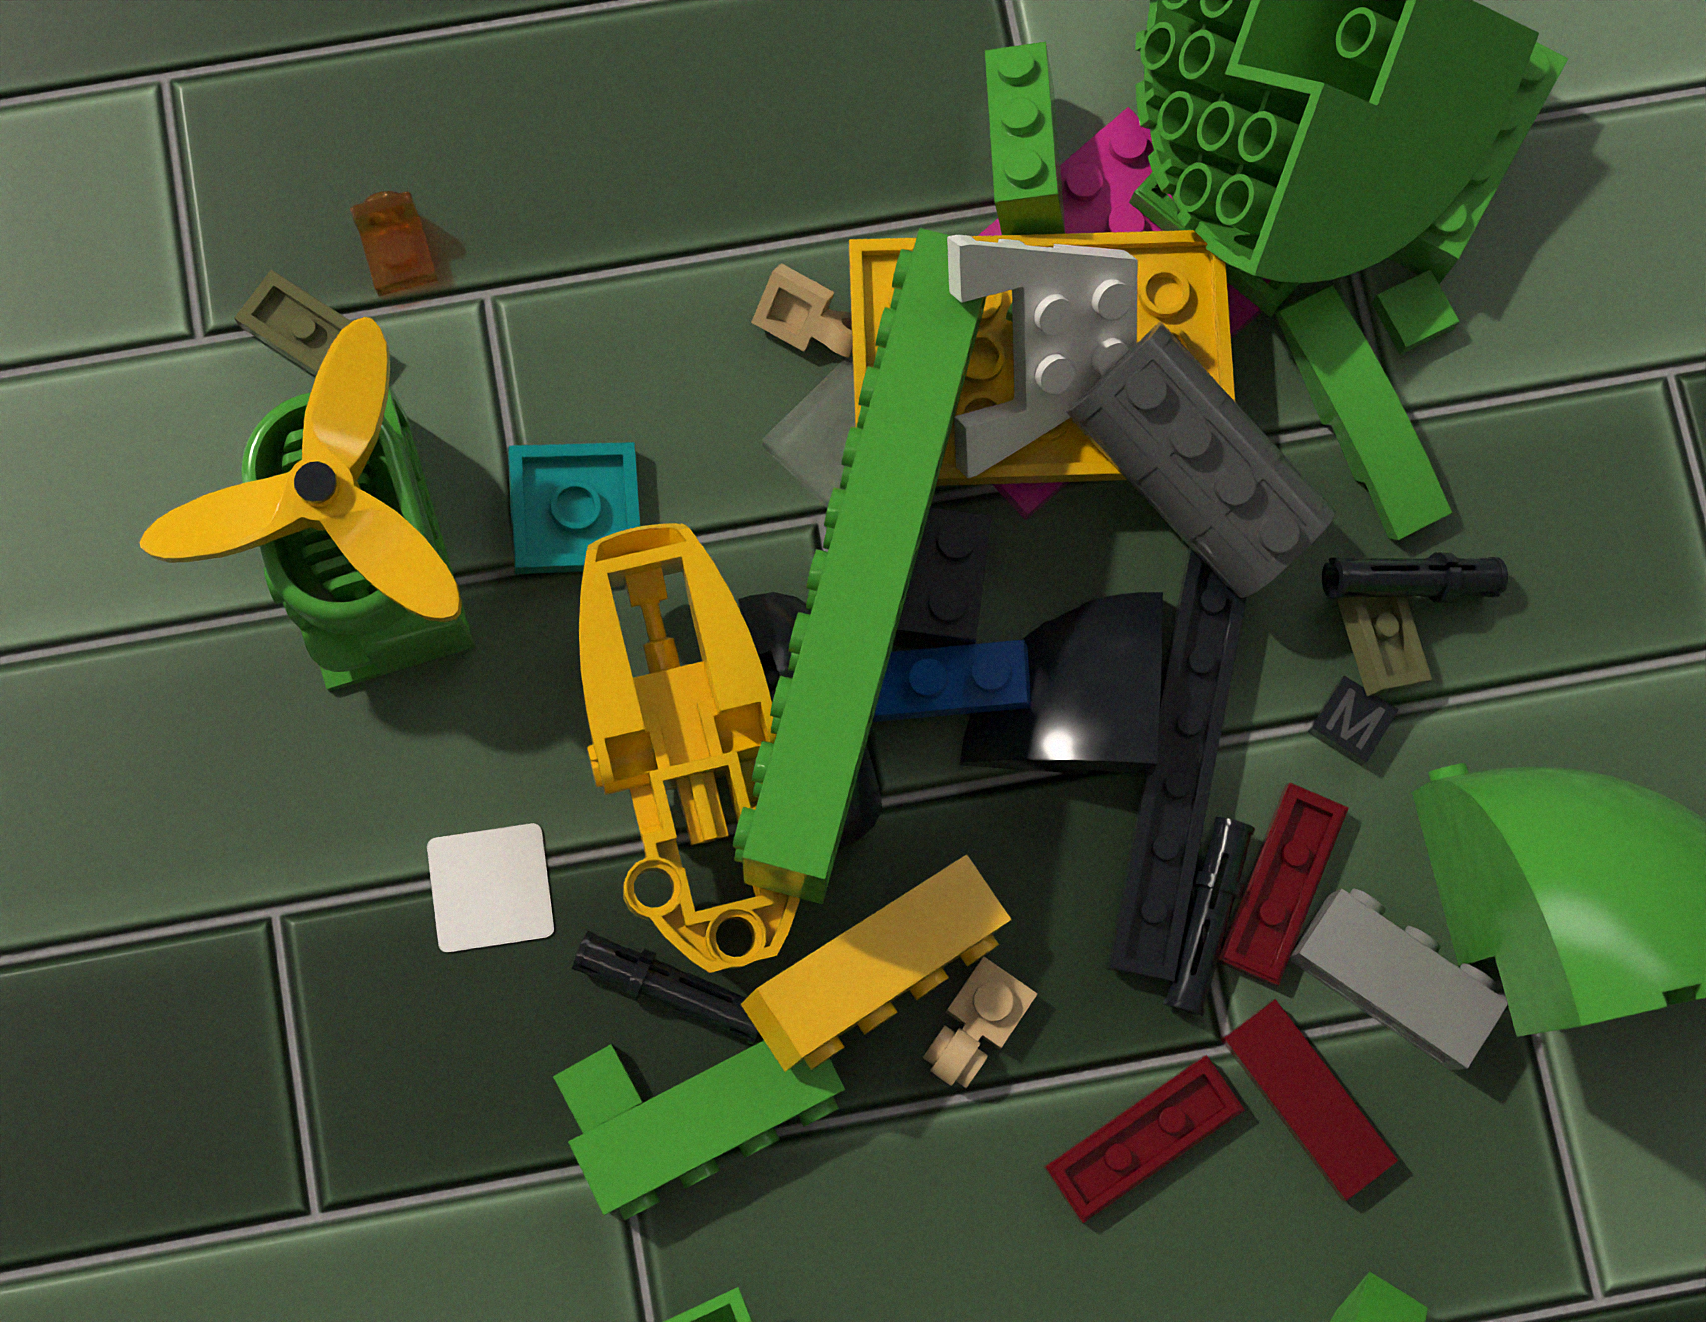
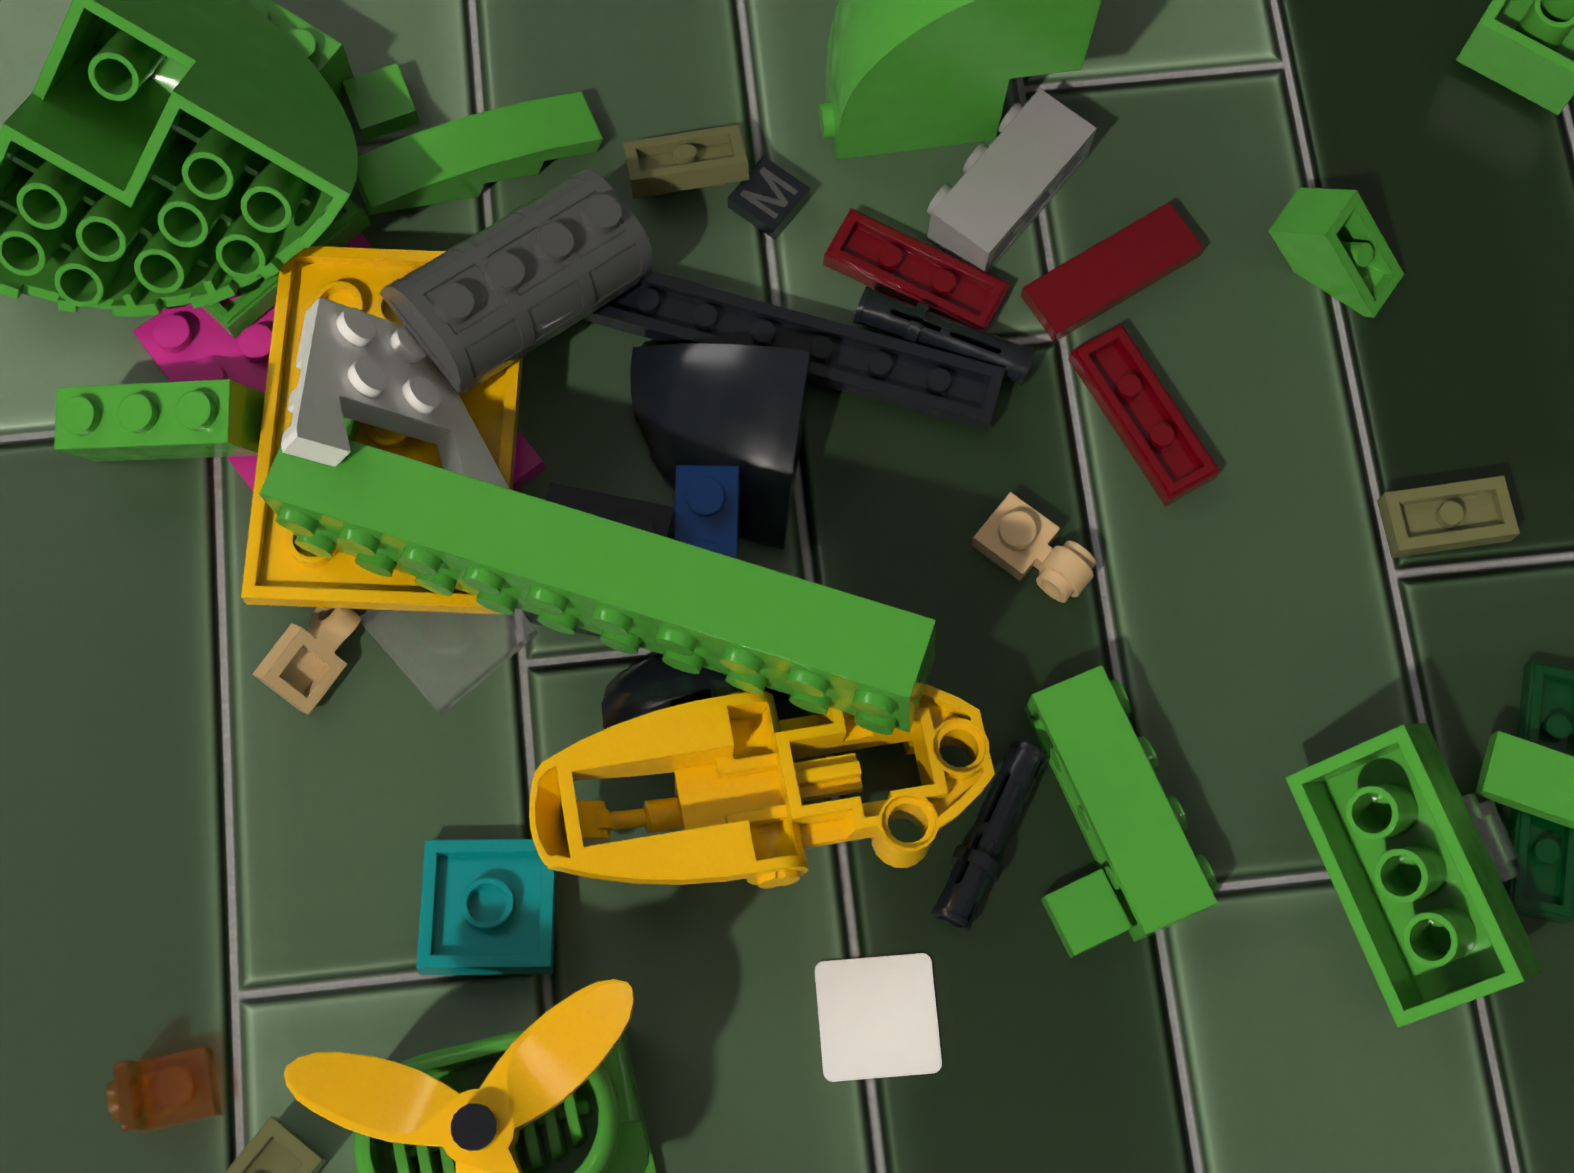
camera: 85 degrees left, 5 degrees down
yellow brick [741,854,1012,1072] -> none
black pin [1321,552,1508,603] -> none

